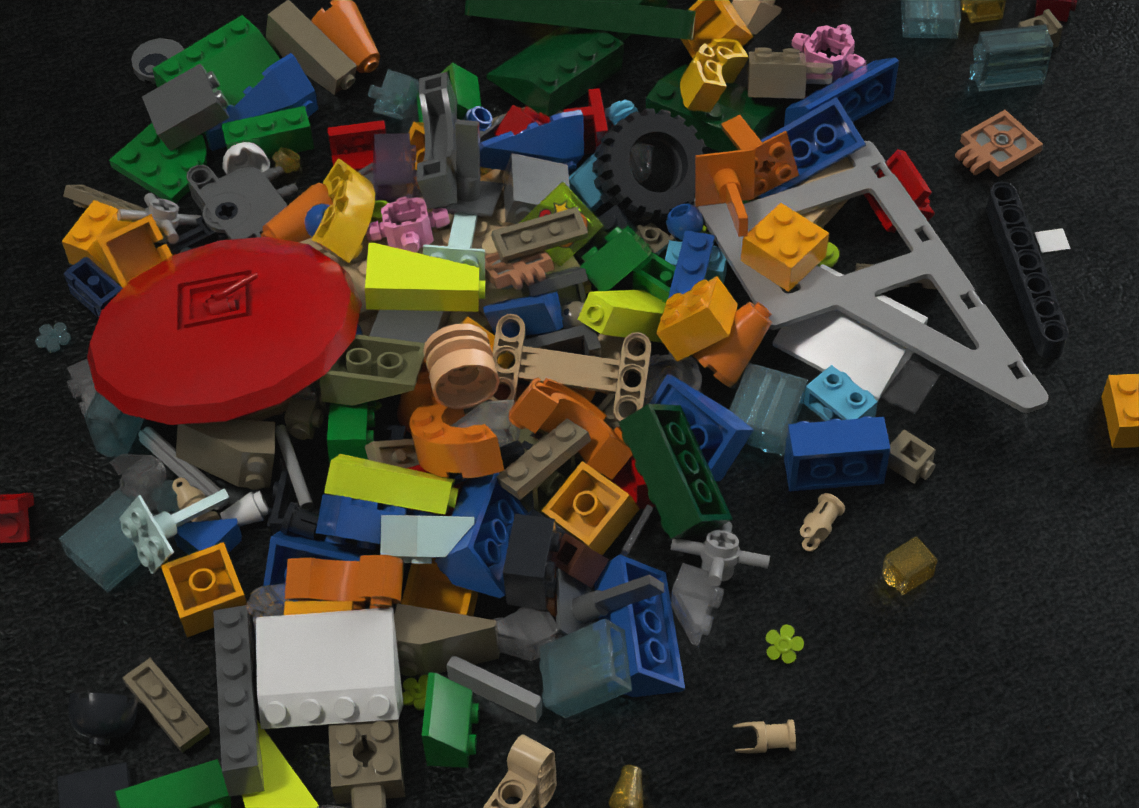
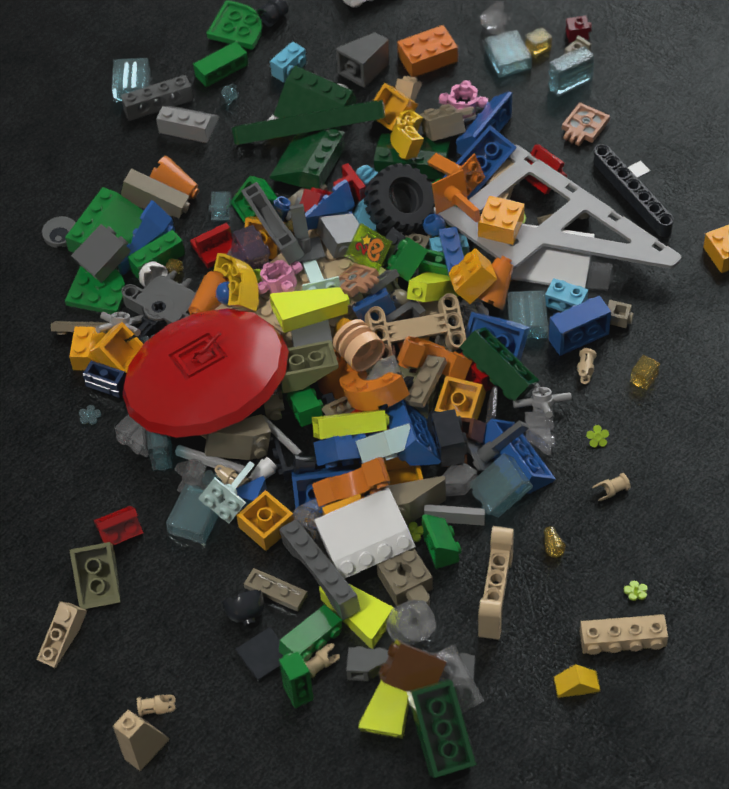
camera: 20 degrees left, 0 degrees up
dark tan plate [491,207,588,262] -> none

